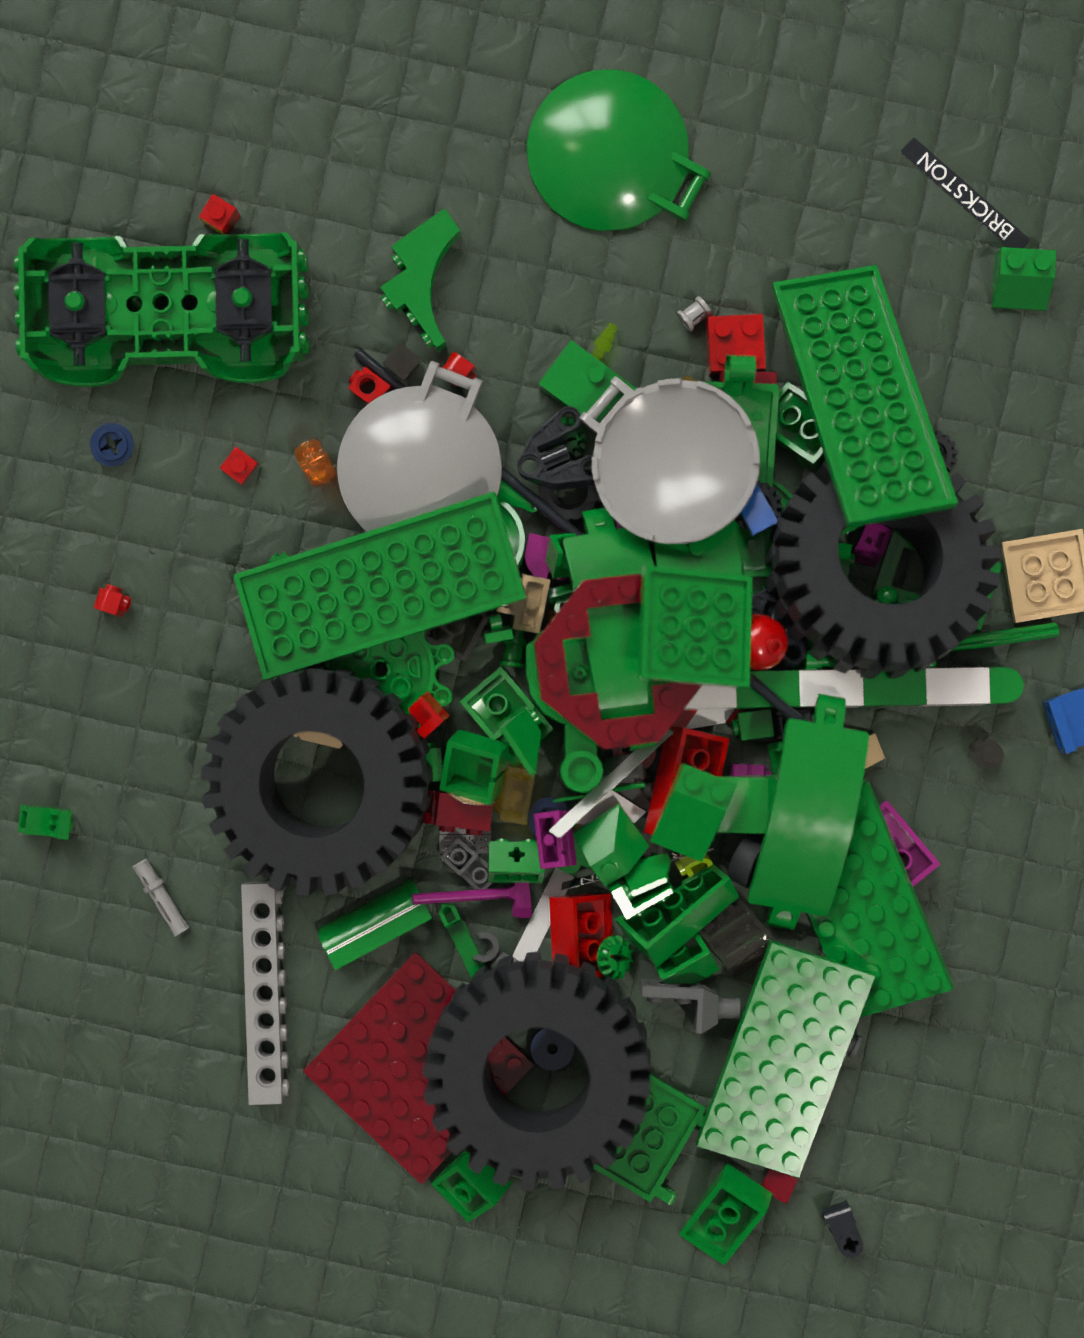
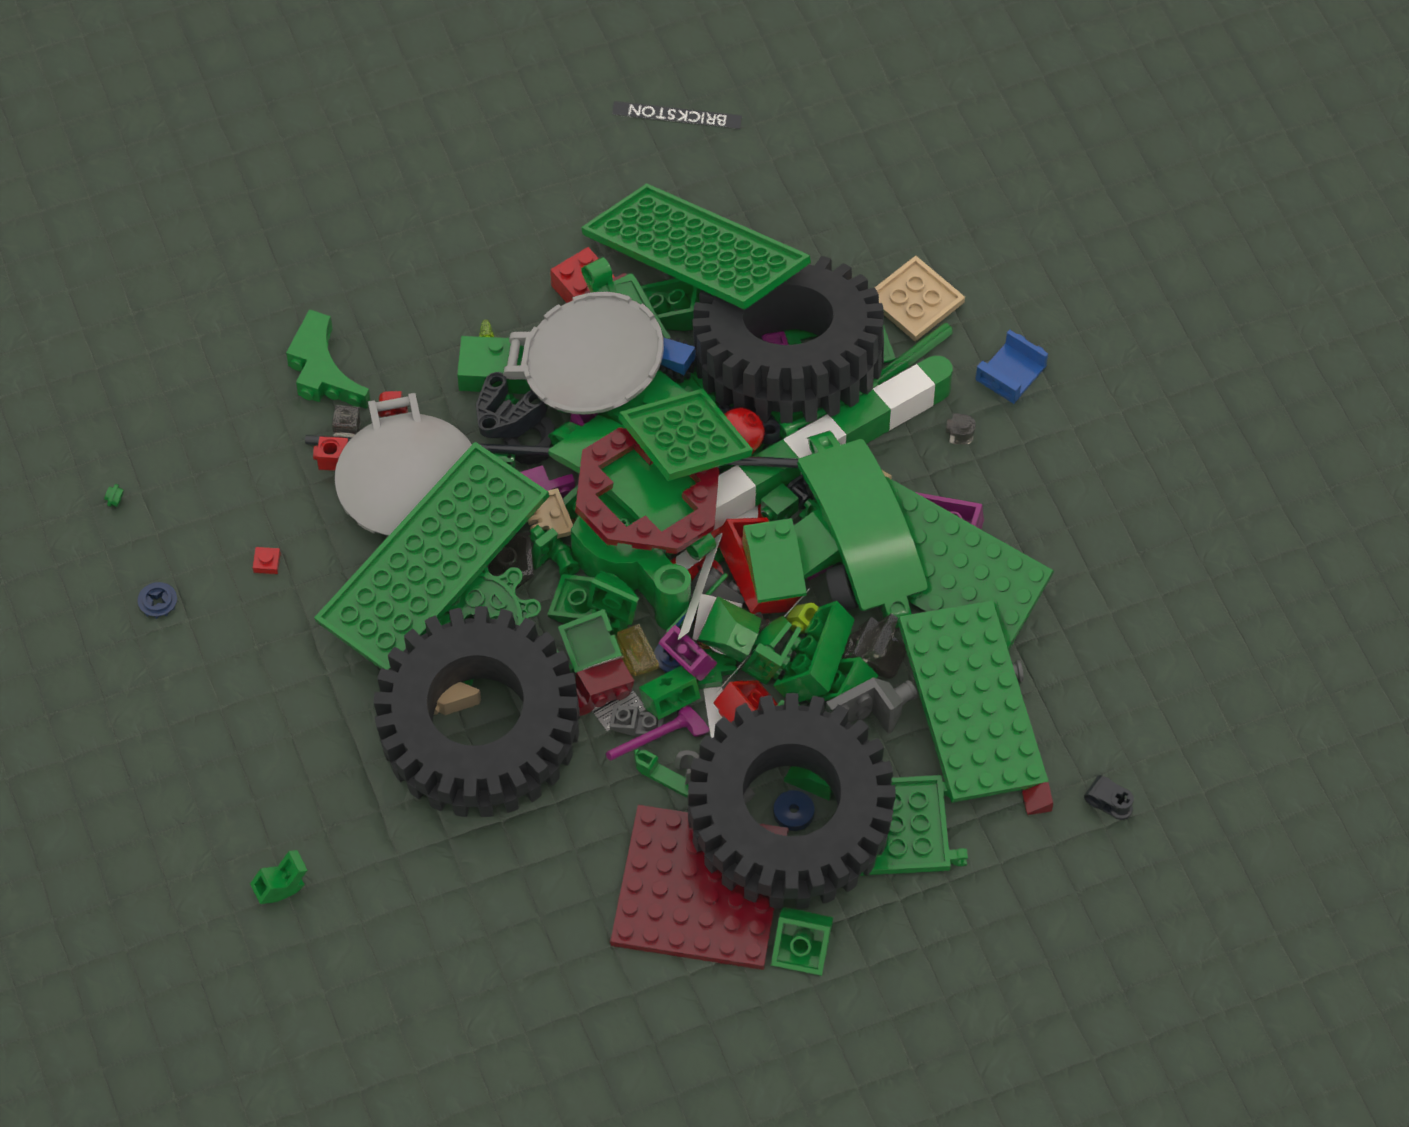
camera: 30 degrees left, 30 degrees down
green piece [14,232,310,387] -> none
red plate [93,584,132,617] -> none
light grey pin [132,858,189,937] -> none
red brick [199,194,241,234] -> none
light grey brick [241,881,290,1105] -> none
clear orange gear [295,439,336,487] -> none
green brick [317,878,434,970] -> none
red panel [408,691,450,738] -> none
green dish [527,69,711,232] -> none
green panel [545,533,576,578] -> none
light grey bush [677,296,713,332] -> none
green slope [679,1163,773,1265] -> none
green slope [991,247,1056,311] -> none

